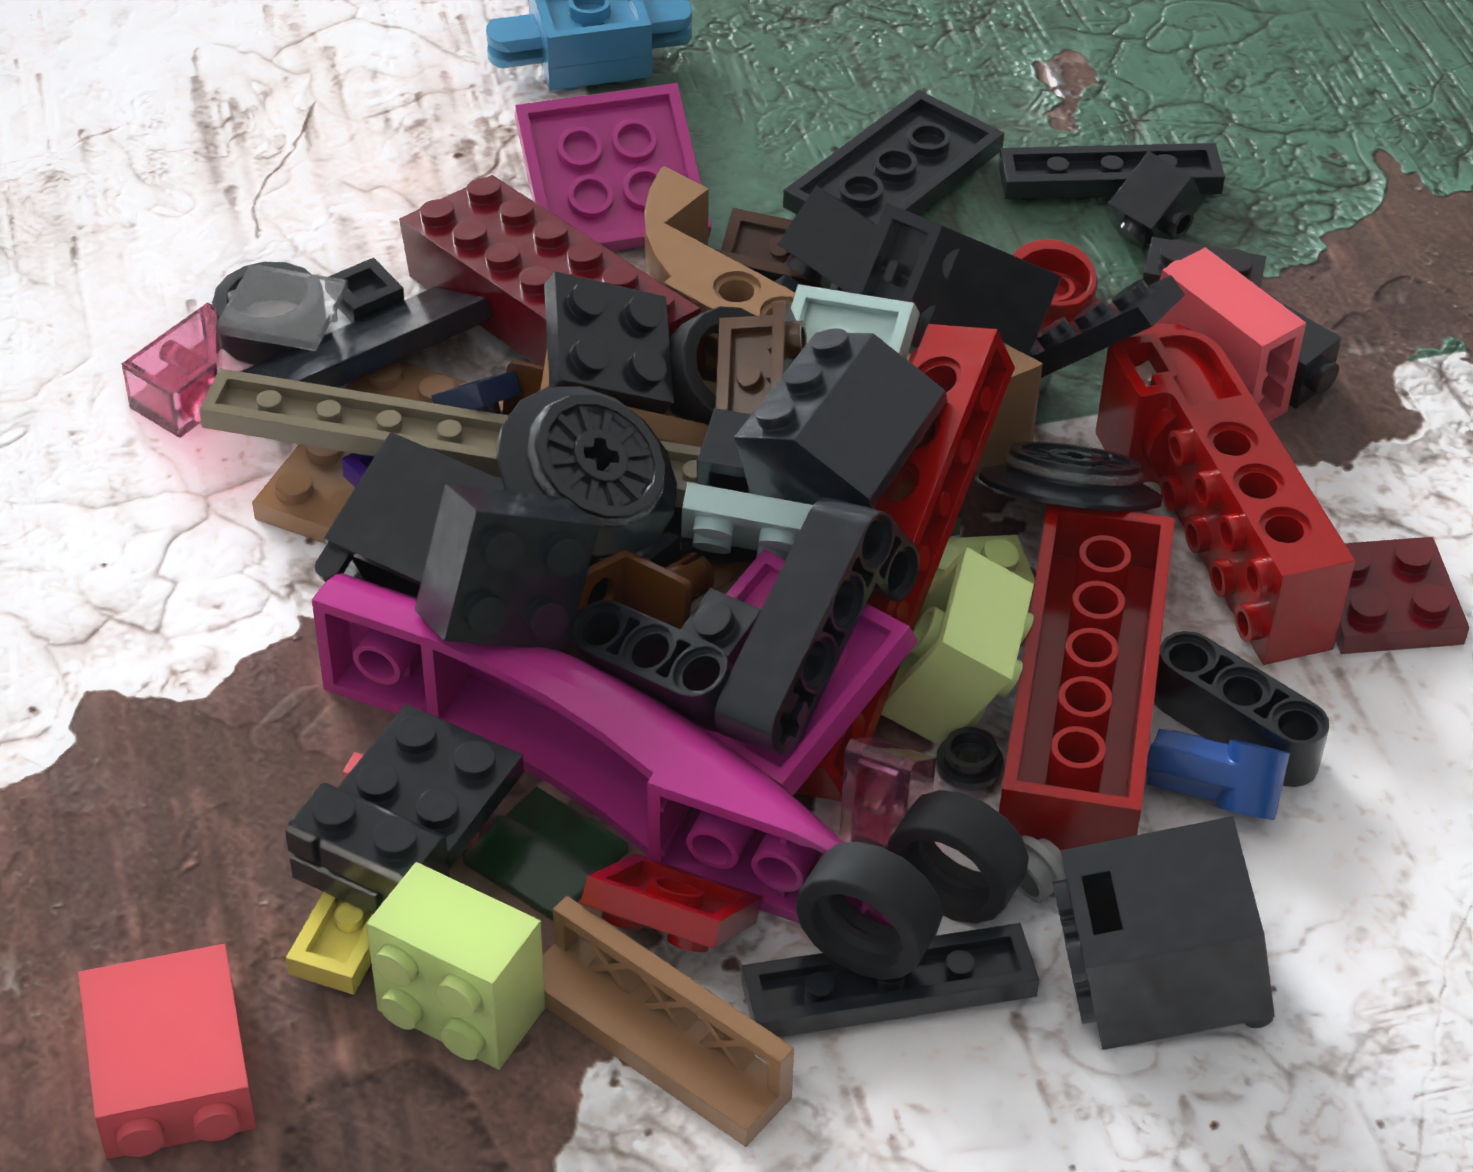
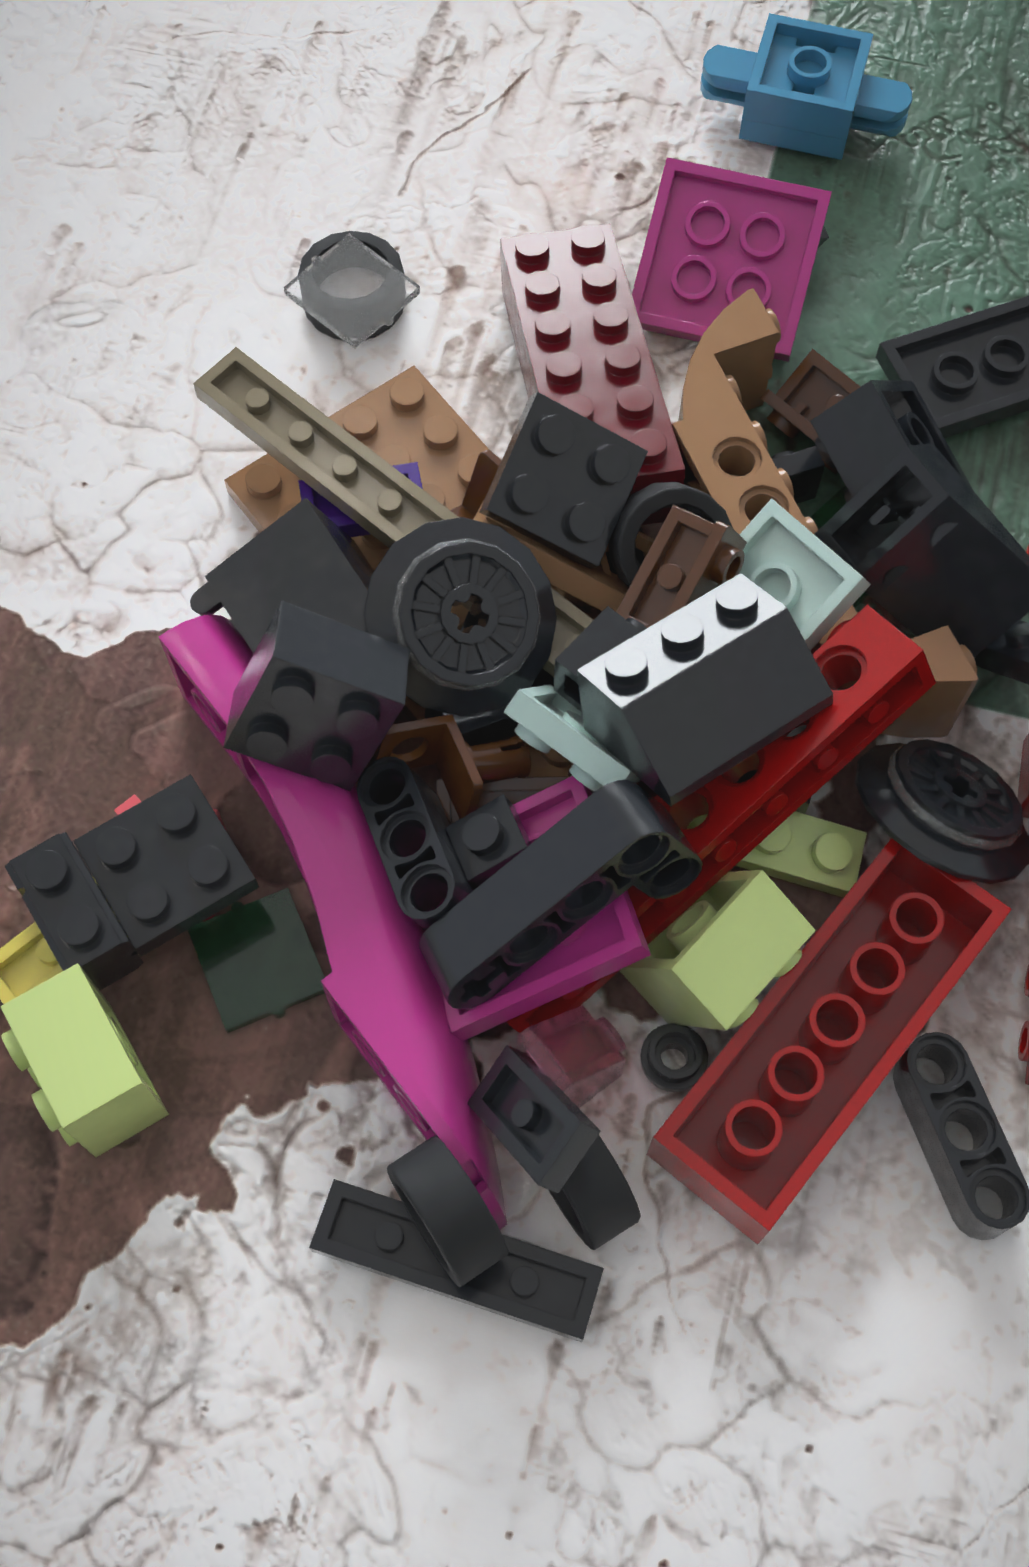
camera: 30 degrees right, 20 degrees up
clear pink slope [121,302,223,438] -> none
black tile [240,287,492,388] -> none
black plate [324,257,404,323] -> none
dark blue plate [431,370,522,414] -> none
medium nougat fence [543,896,794,1147] -> none
red plate [580,854,763,952] -> none
light grey plate [1018,835,1066,903] -> none
black container [1052,816,1275,1050] -> none
blue piece [1146,729,1290,820] -> none
none -> black plate [468,1045,601,1193]

